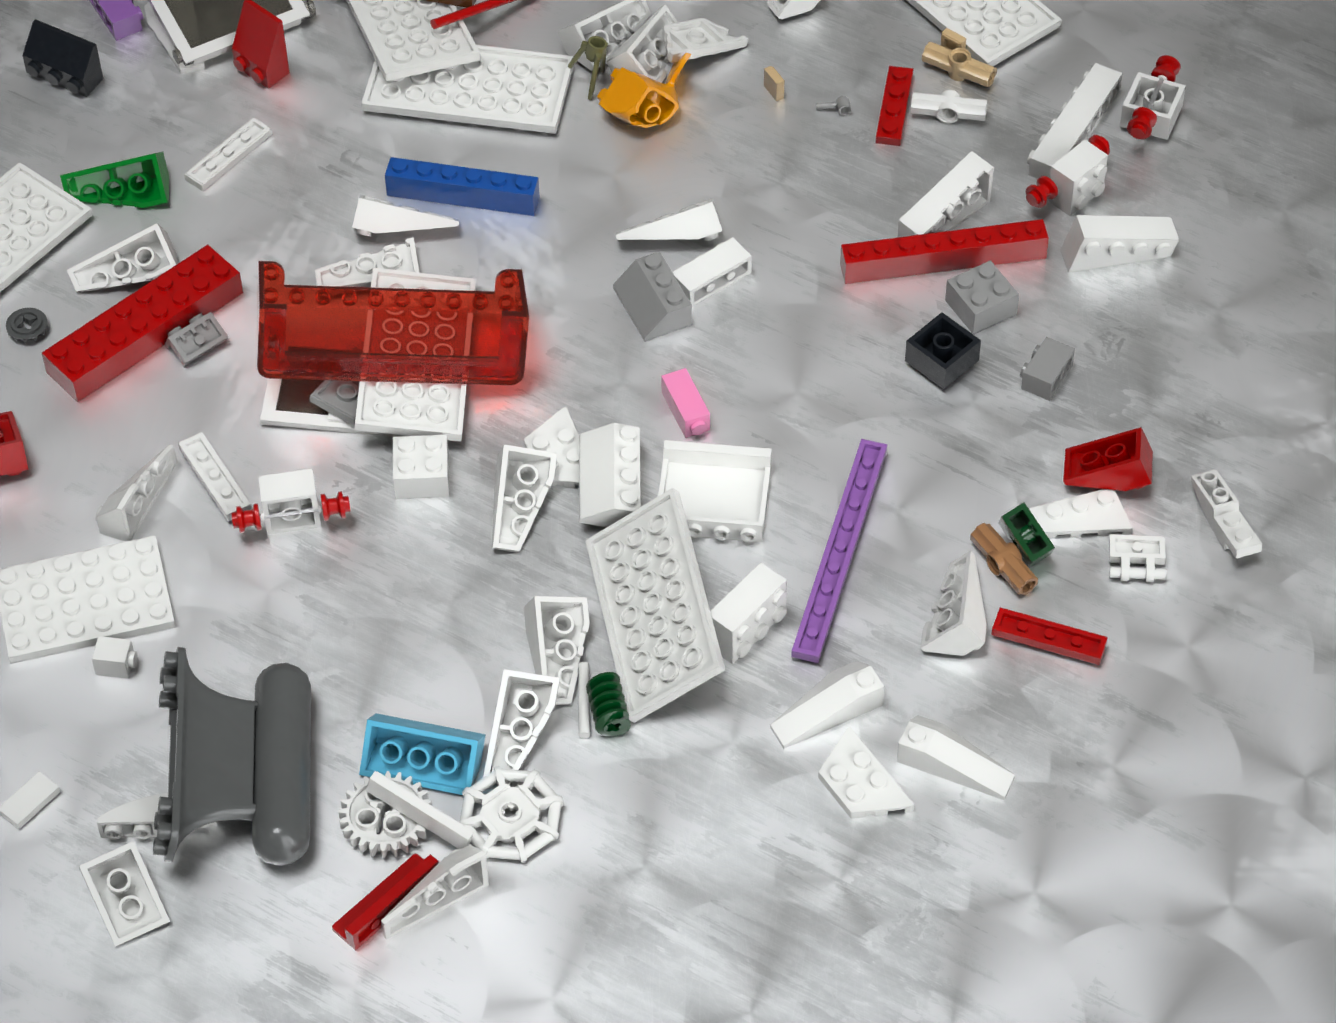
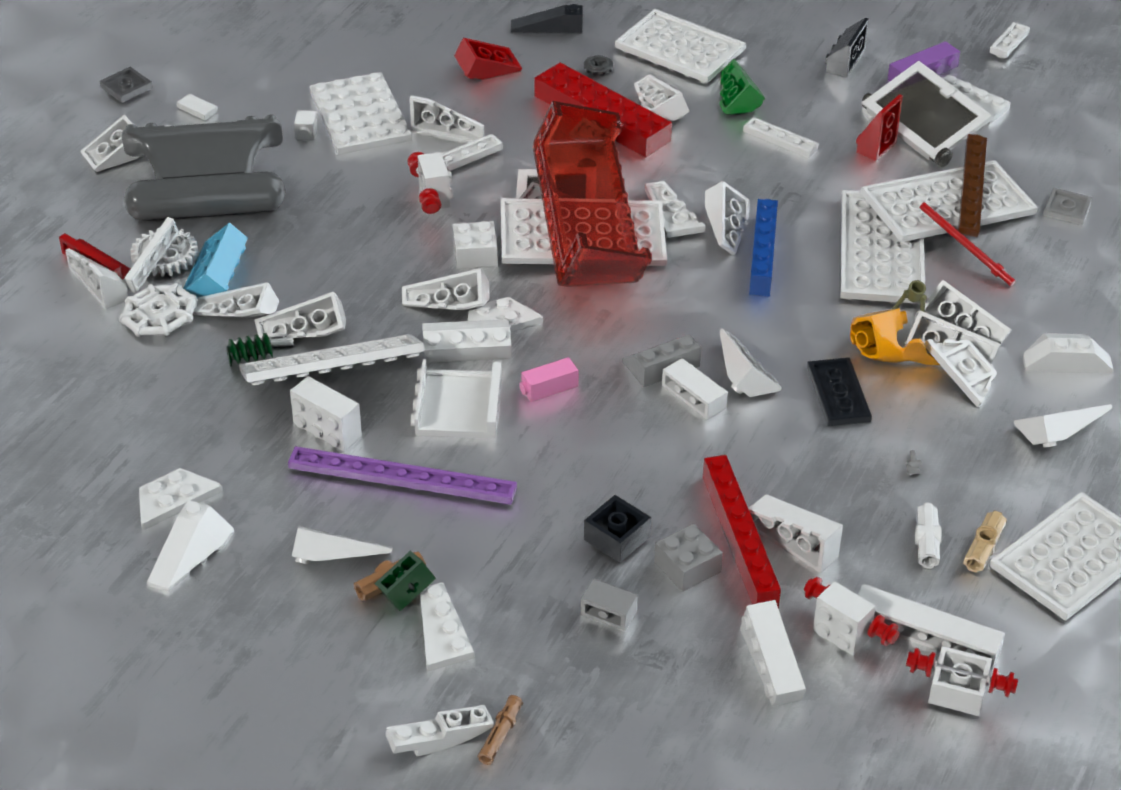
camera: 85 degrees right, 10 degrees down
tan tile [764,66,785,101] -> none
white wedge [770,661,885,749] -> none
red plate [875,66,914,146] -> none
tan tile [941,28,967,50] -> none
red plate [991,607,1108,665] -> none
red slope [1063,427,1153,491] -> none
white plate [1109,534,1166,582] -> none
none -> medium nougat pin [477,695,524,765]
none -> black tile [807,357,872,426]

